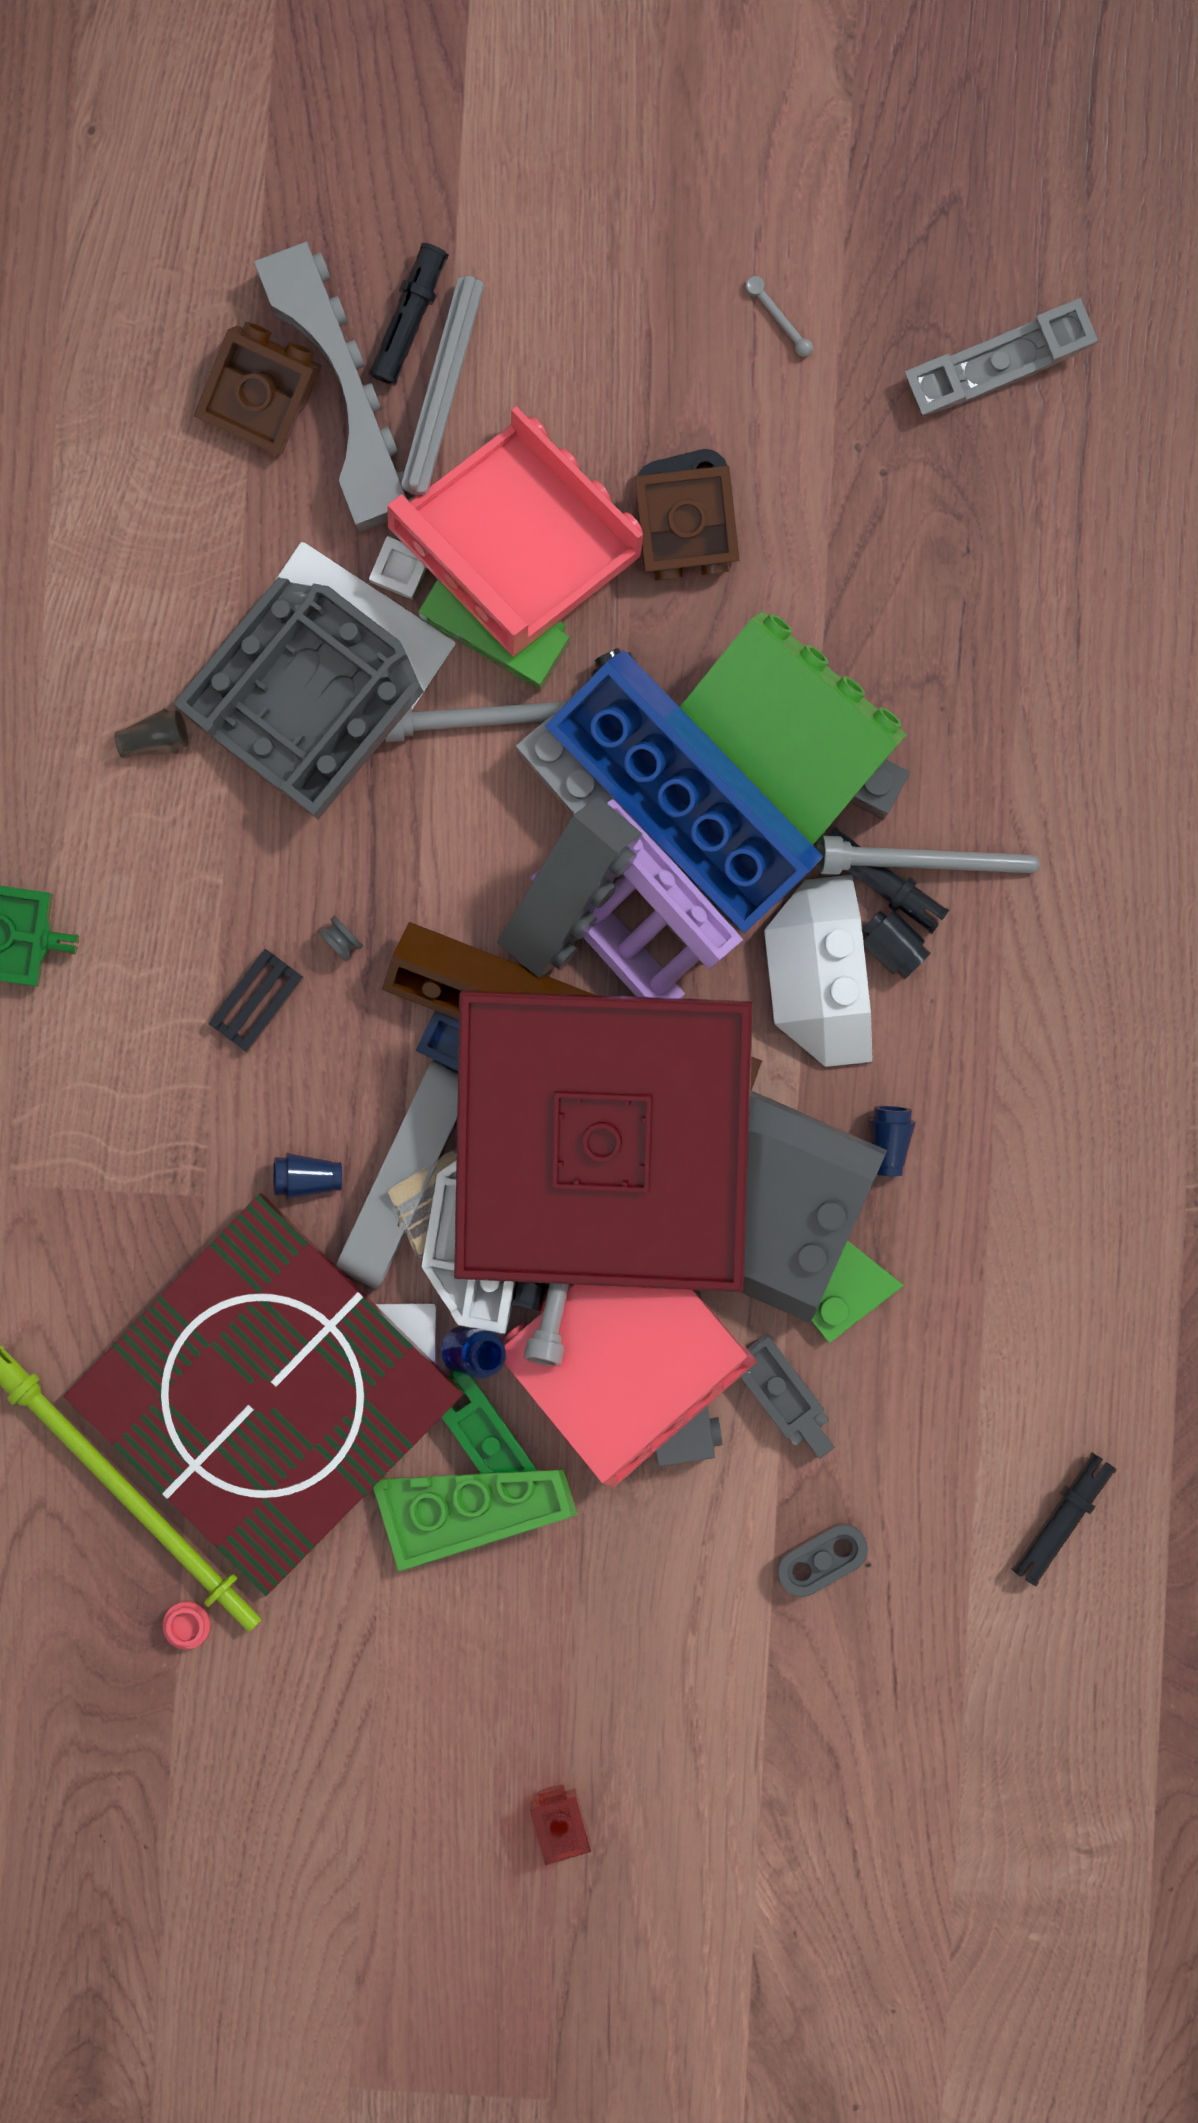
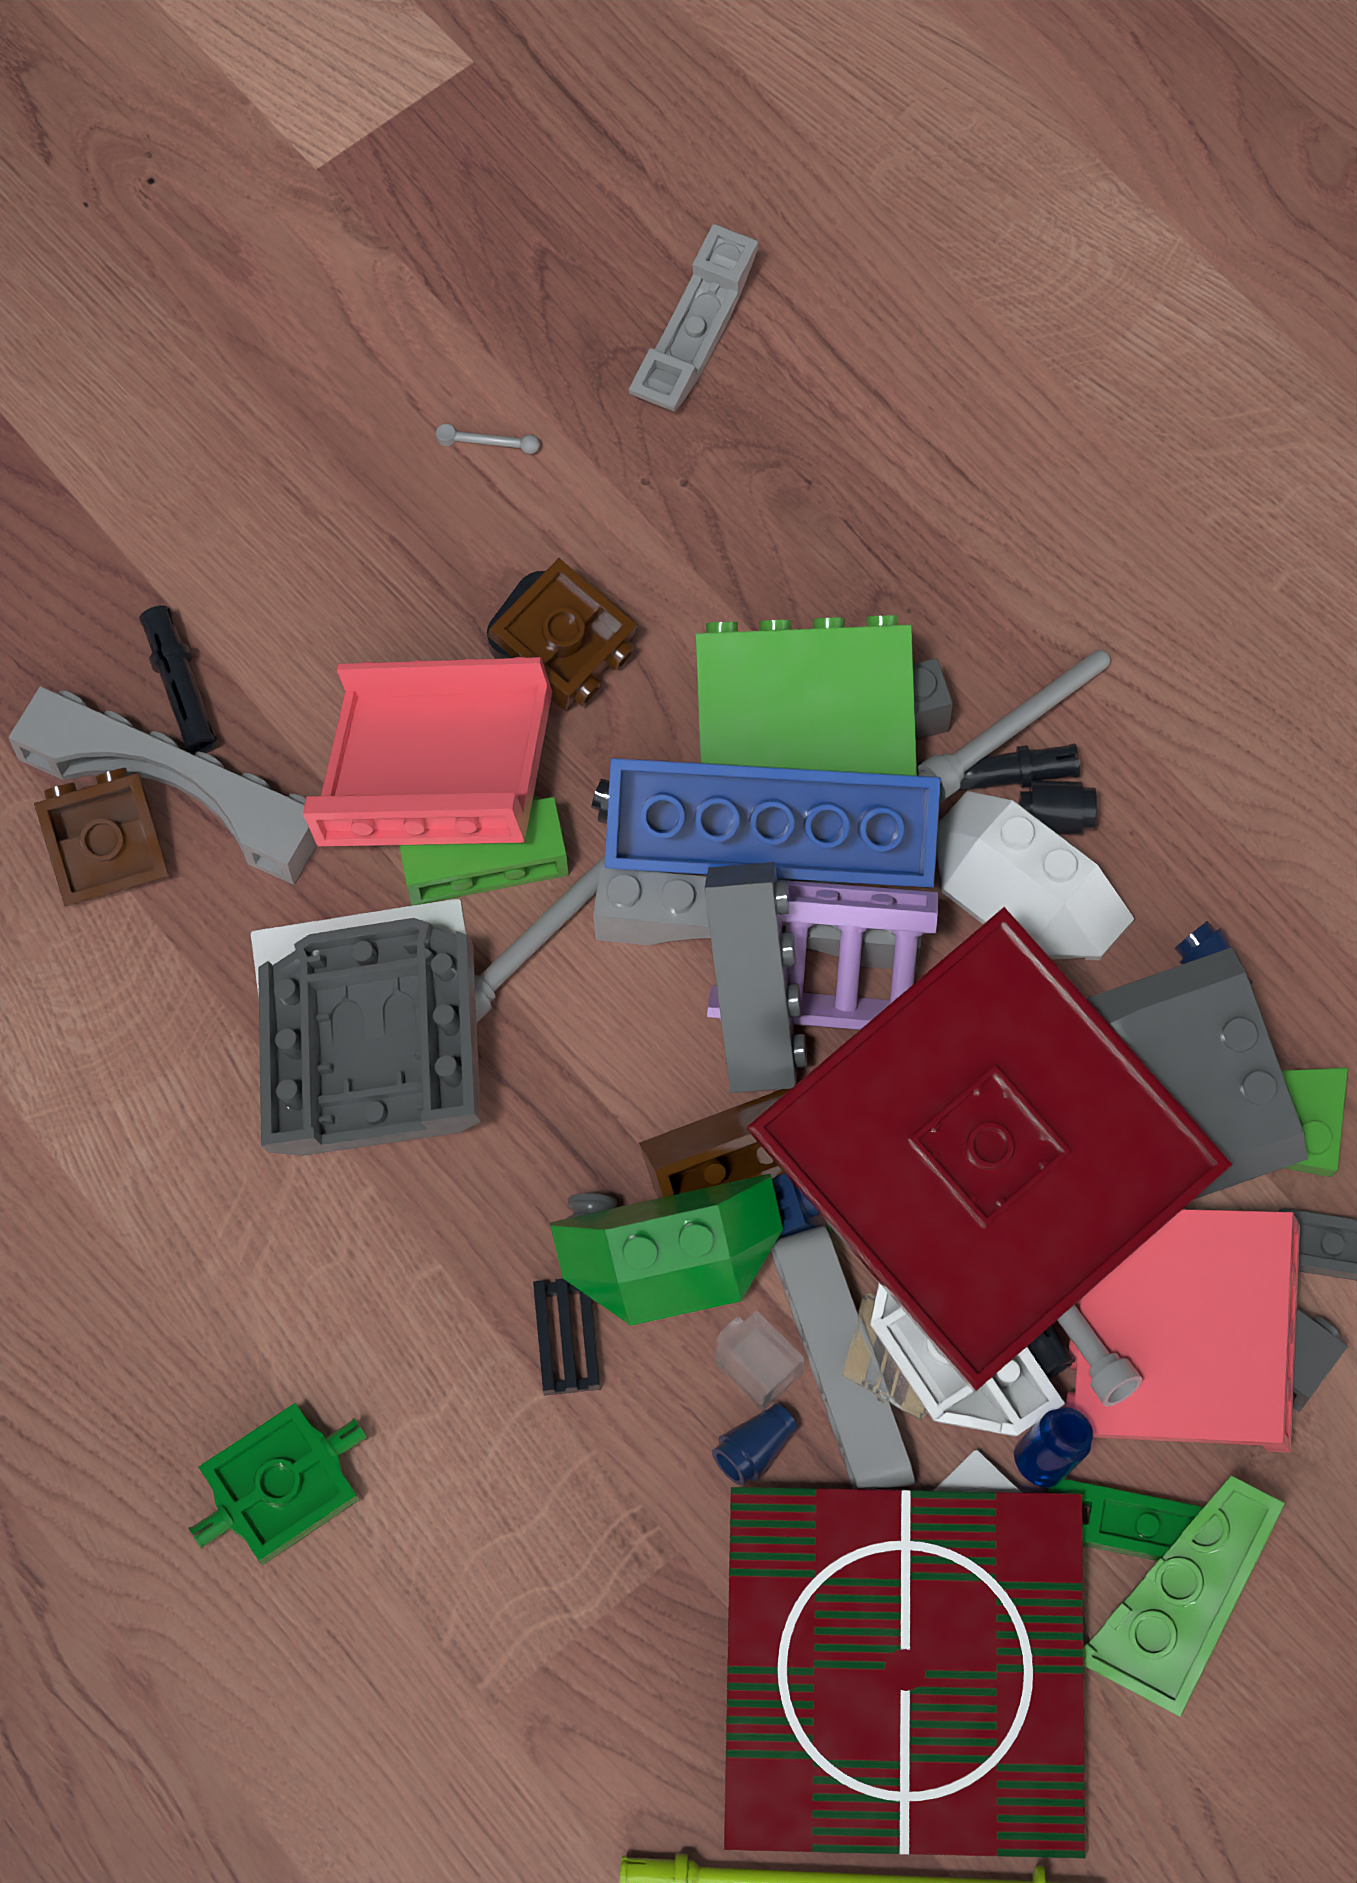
camera: 40 degrees left, 20 degrees down
clear smoke cone [114,708,188,759] -> none
white plate [369,536,427,600] -> none
light grey axle [401,275,484,496] -> none
none -> green wedge [550,1173,783,1326]
none -> clear brick [715,1310,805,1411]

